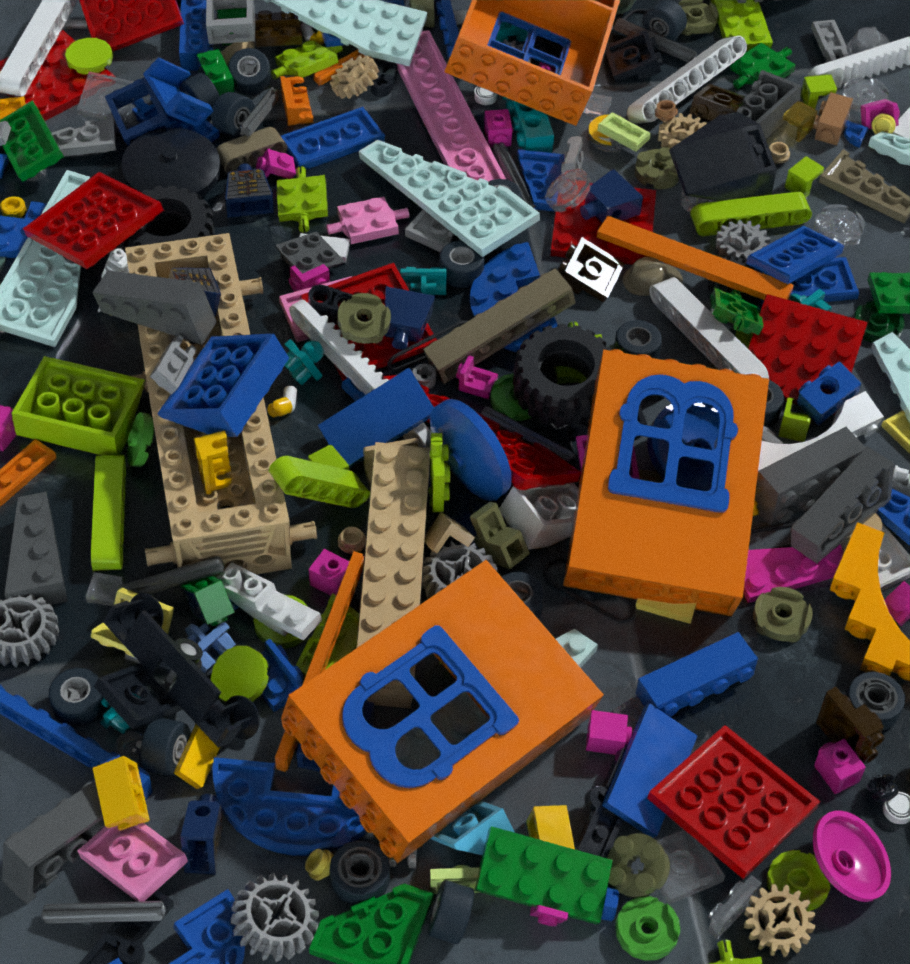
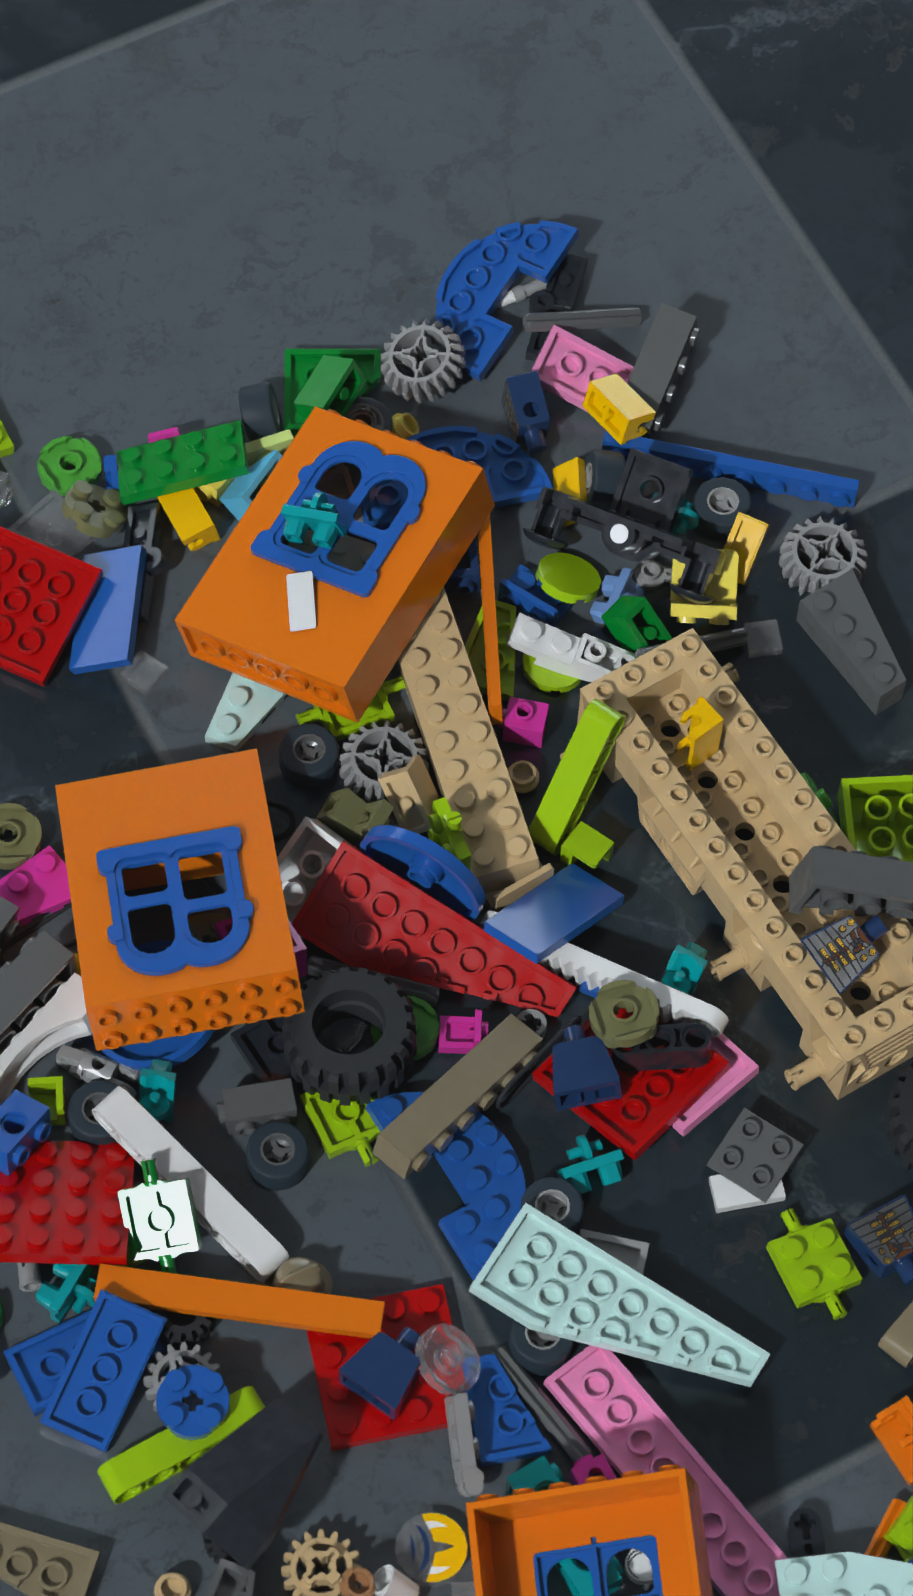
camera: 160 degrees right, 10 degrees up
lime beam [91,454,126,571] -> none
light grey hinge [150,334,197,395] -> none
blue slope [157,334,289,437] -> none
dark pink bracket [256,149,296,179] -> none
yellow arm [267,386,297,417] -> none
blue tile [281,107,385,172] -> none
dark pink bracket [289,264,330,292] -> none
bright pink plate [326,197,409,244] -> none
tan gear [330,55,379,99] -> none
plate [557,237,624,303] -> none
dark pink brick [585,710,632,755] -> none
yellowish green plate [597,112,651,152] -> none
olive plate [635,147,679,189] -> none
blue brick [635,632,758,717] -> none
lime panel [785,156,824,197] -> none
clear plate [814,204,865,246] -> none
none -> blue plate [156,1365,229,1440]
none -> teal hips [281,492,348,549]
none -> white sticker [286,571,316,632]
none -> green brick [293,355,367,422]
none -> yellow tile [723,512,770,585]

